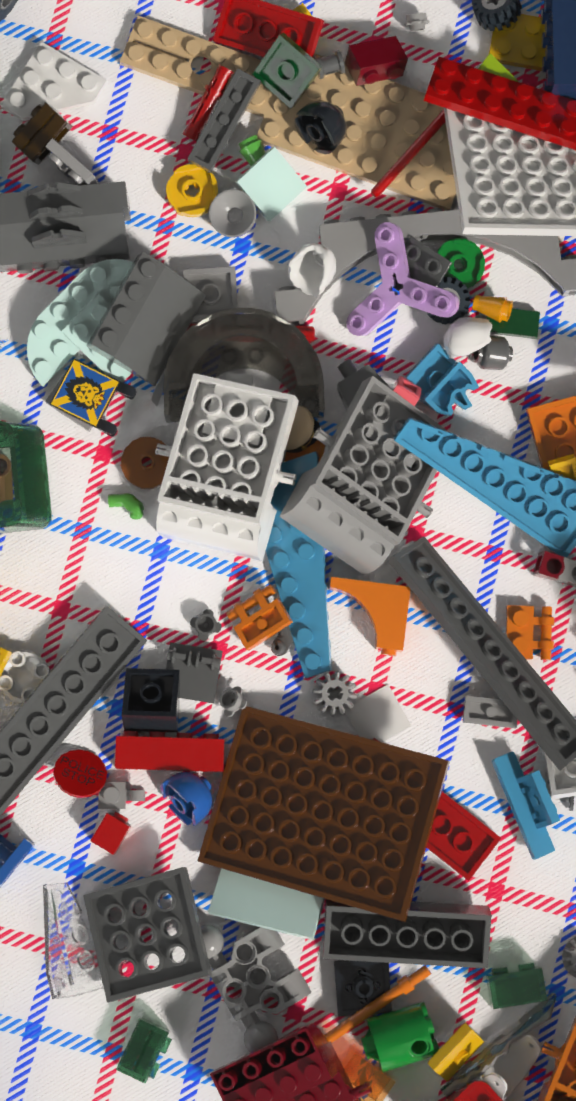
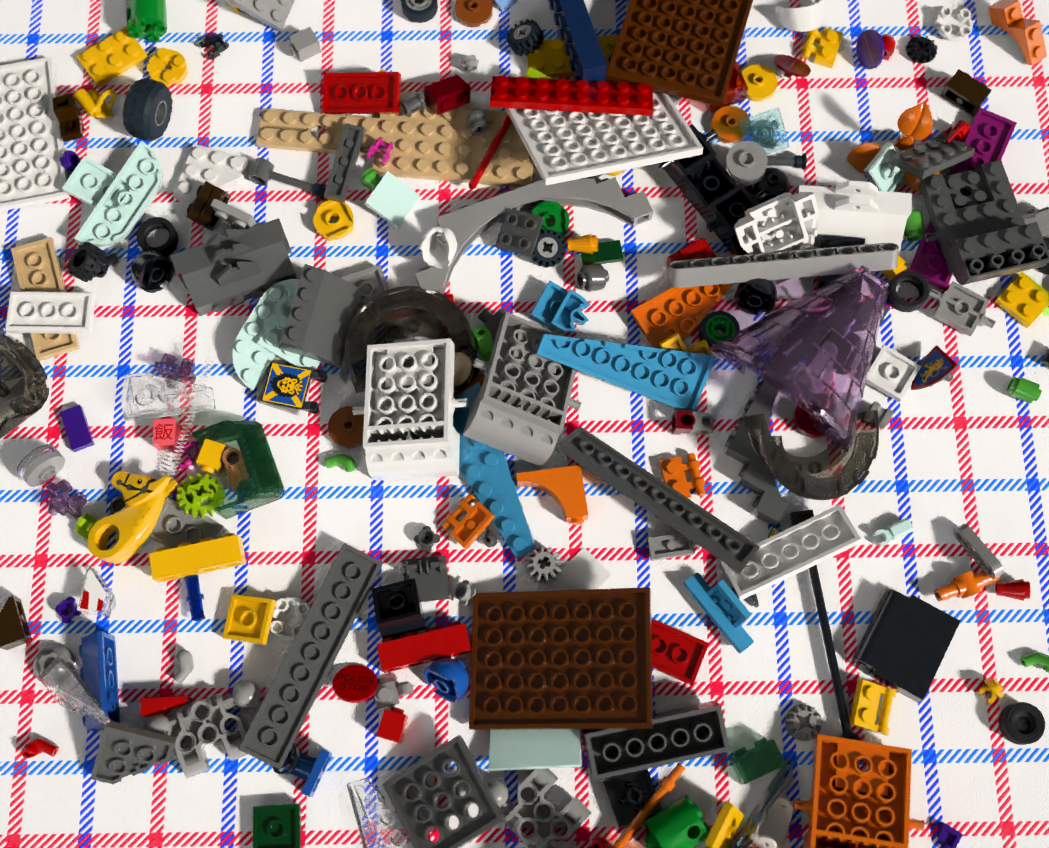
camera: 10 degrees left, 10 degrees down
red pin [182,64,234,142] -> none
light grey piece [209,189,257,238] -> none
plate [252,33,323,109] -> none
black cylinder [294,100,347,154] -> none
lavender piece [346,222,459,336] -> none
coral tile [393,376,422,406] -> none
white hair [443,317,492,359] -> none
none -> dark grey piece [248,158,327,199]
none -> dark pink piece [366,137,394,166]
none -> dark grey wheel [465,110,489,135]
none -> bright green piece [471,325,493,363]

